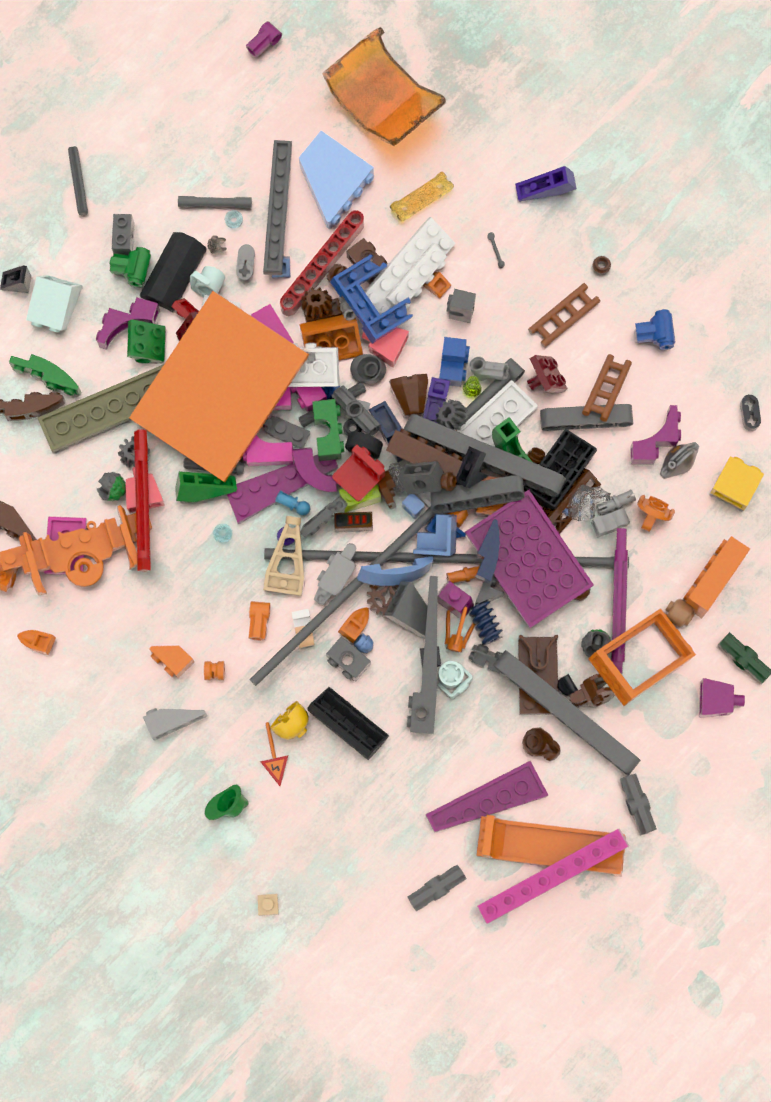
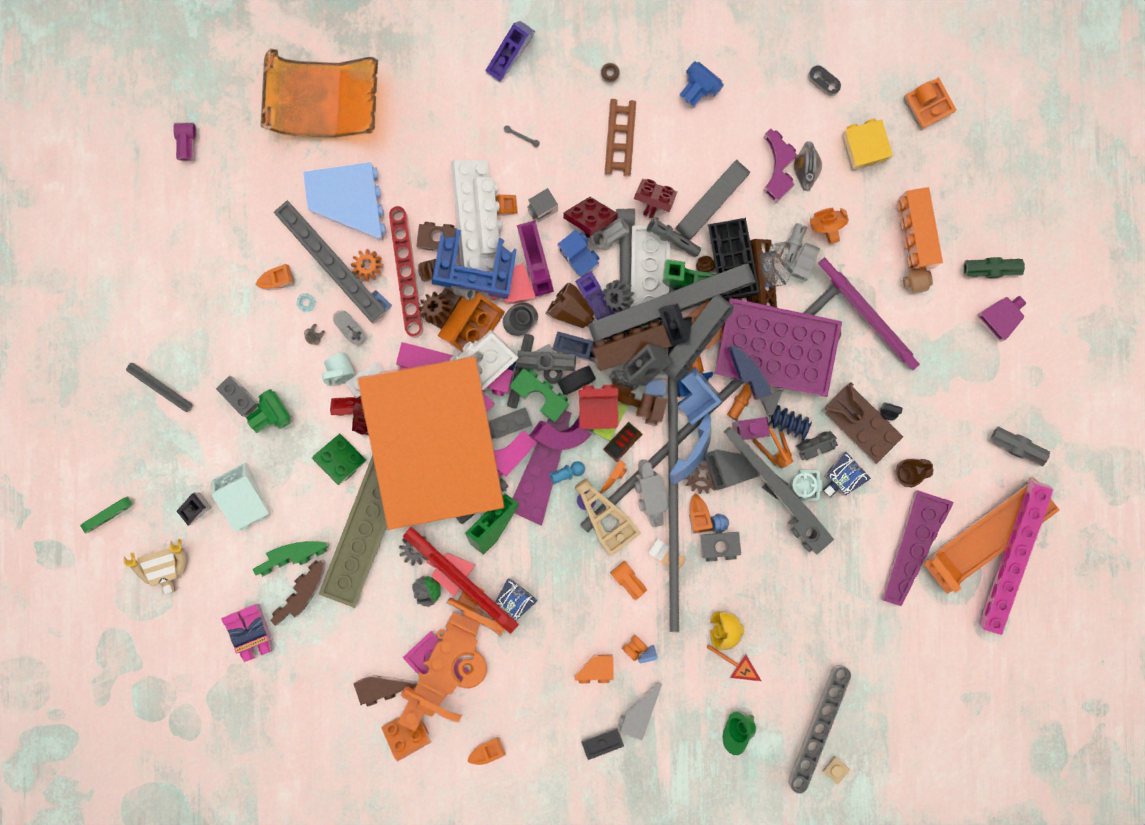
camera: 45 degrees left, 10 degrees up
magenta arch [96,297,160,350] -> none
black piece [140,232,207,313] -> none
dark grey piece [178,196,252,208] -> none
clear light blue plate [213,524,232,543] -> none
dark grey hinge [300,496,348,537] -> none
black piece [307,687,389,760] -> none
clear yellow plate [390,171,454,222] -> none
dark grey piece [407,864,467,911] -> none
reddish brown plate [440,472,457,491] -> none
clear neon green cone [463,376,482,397] -> none
beam [493,650,641,775] -> none
reddish brown hinge [569,674,615,707] -> none
dark grey piece [581,629,611,657] -> none
dark orange bar [582,354,632,422] -> none
orange door [588,608,696,706] -> none
none -> orange plate [255,264,293,289]
none -> orange gear [351,249,384,282]
none -> torso [493,578,538,622]
none -> magenta arch [517,220,554,297]
none -> dark red plate [563,196,618,238]
none -> black plate [581,727,624,760]
none -> orange plate [599,460,627,493]
none -> reddish brown hinge [636,393,668,426]
none -> medium blue slope [638,645,658,664]
none -> dark grey pin [646,217,701,257]
none -> dark grey beam [788,665,851,794]
none -> torso [822,451,871,498]

